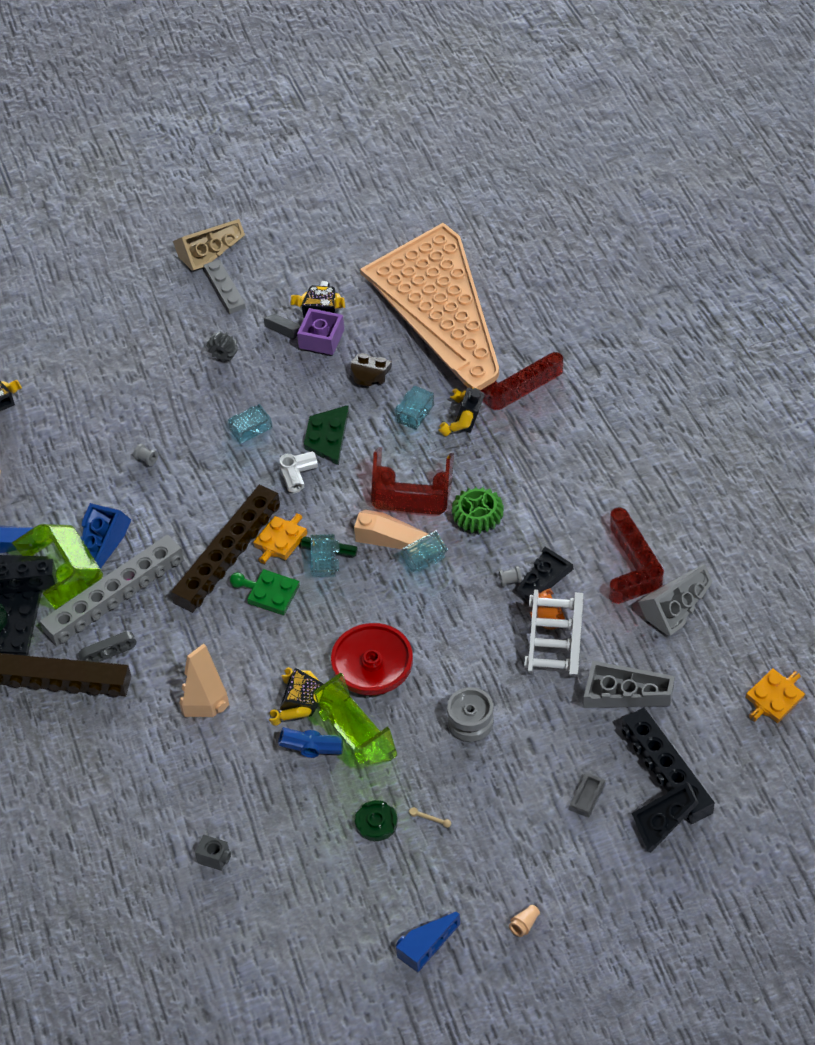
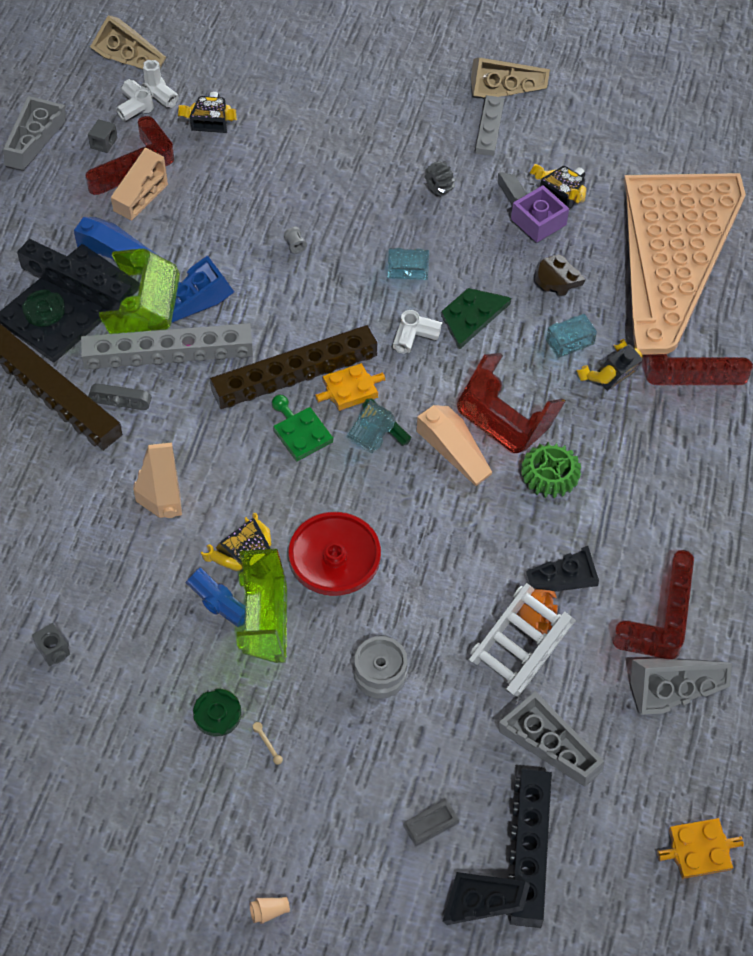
camera: 30 degrees right, 5 degrees up
blue slope [396,912,460,973] -> none
clear light blue brick [400,531,448,572] -> none
light grey bush [499,566,522,587] -> none

